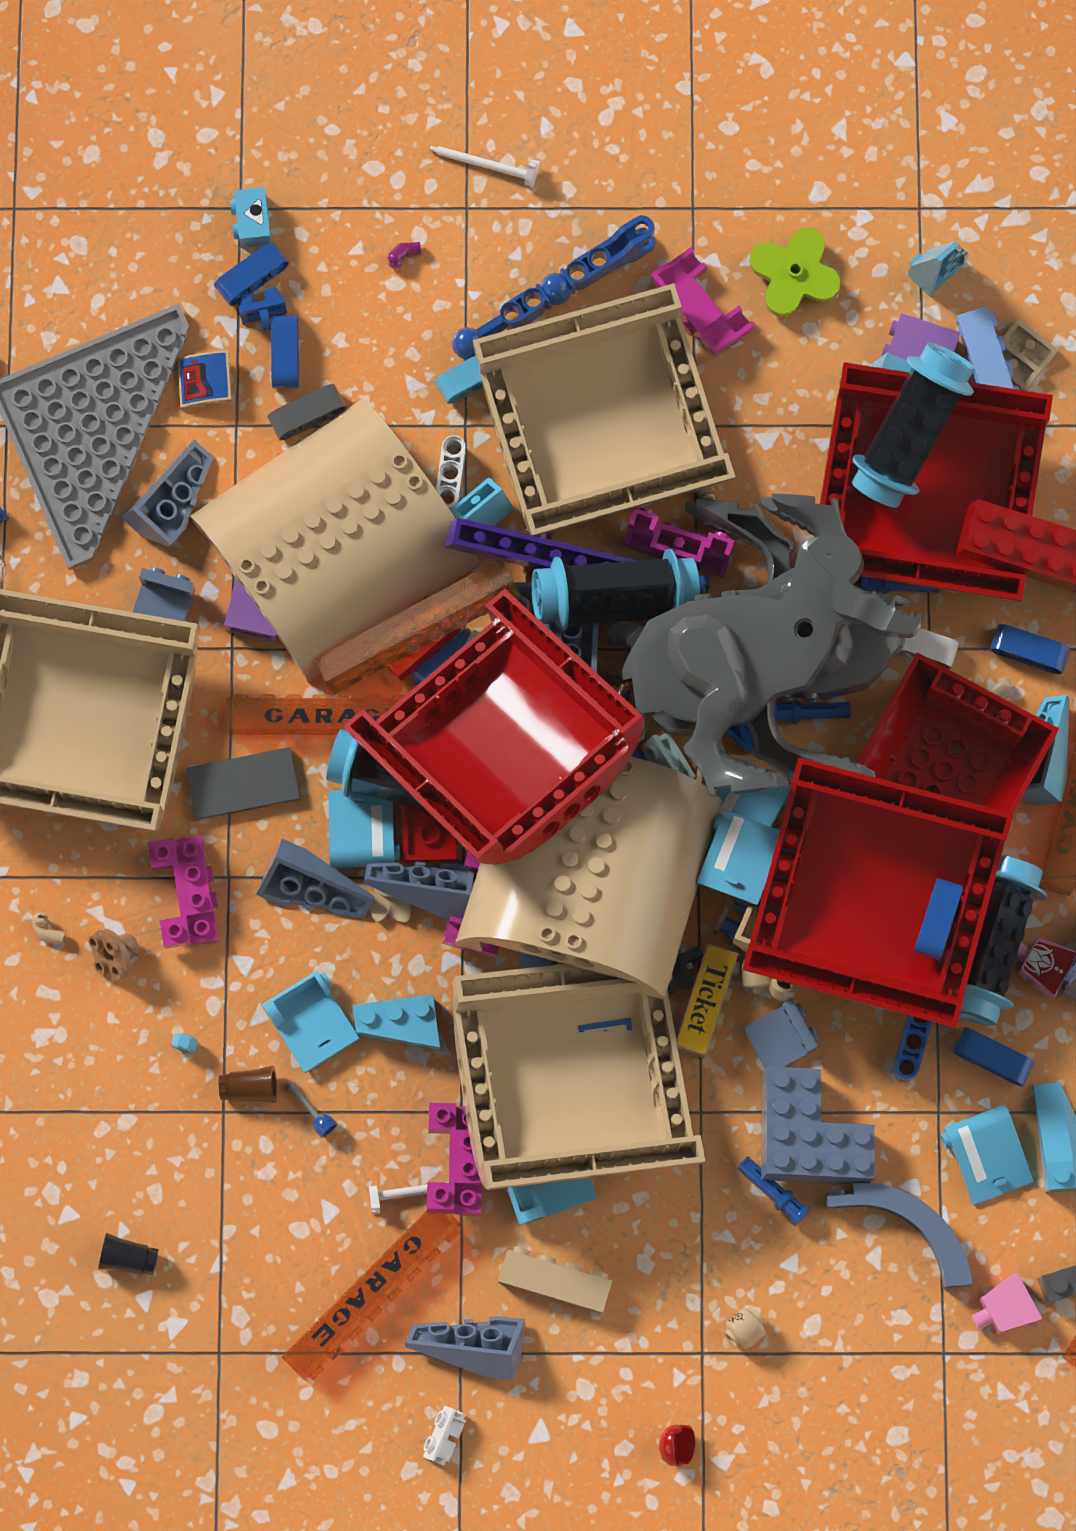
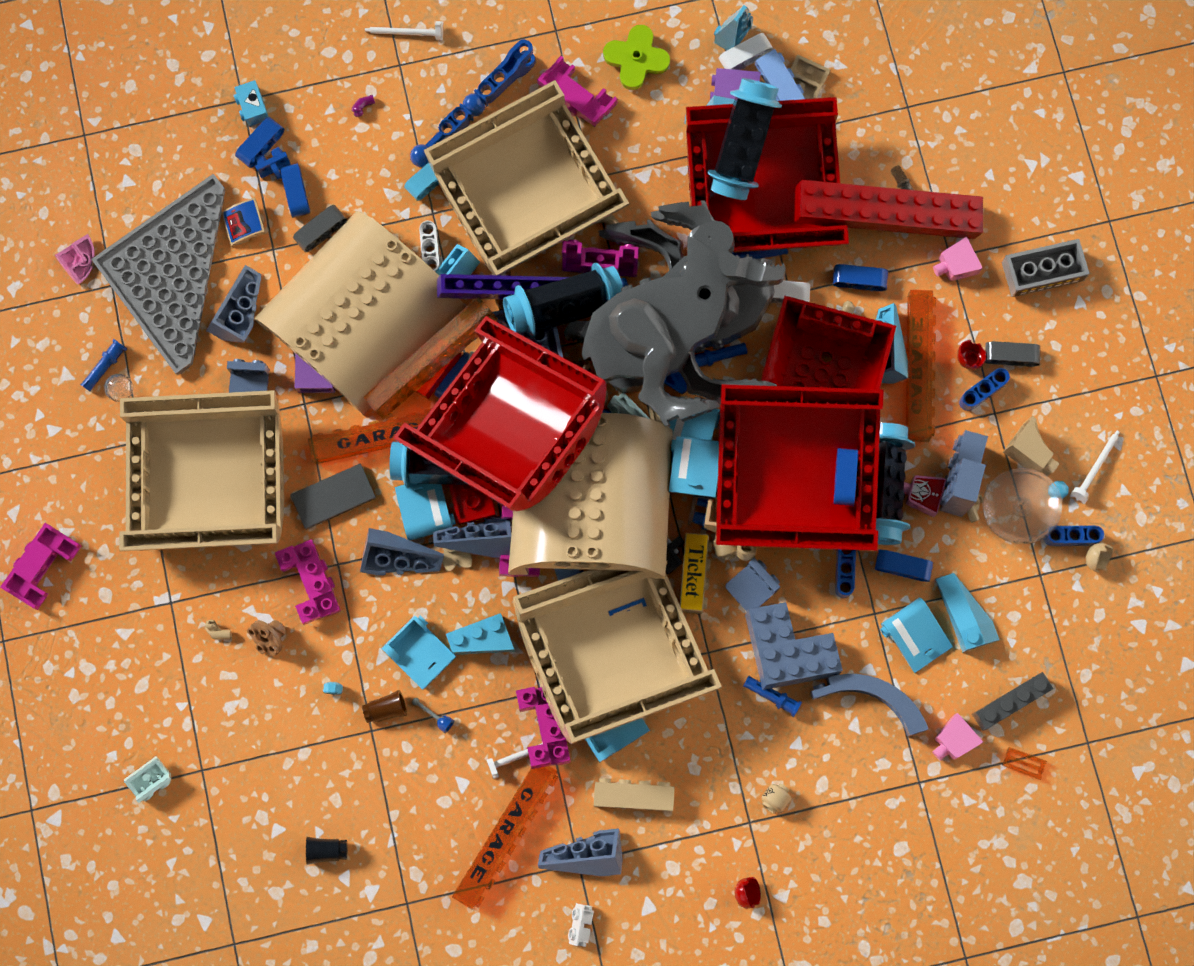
camera: 10 degrees left, 0 degrees up
none -> white beam [718,33,773,70]

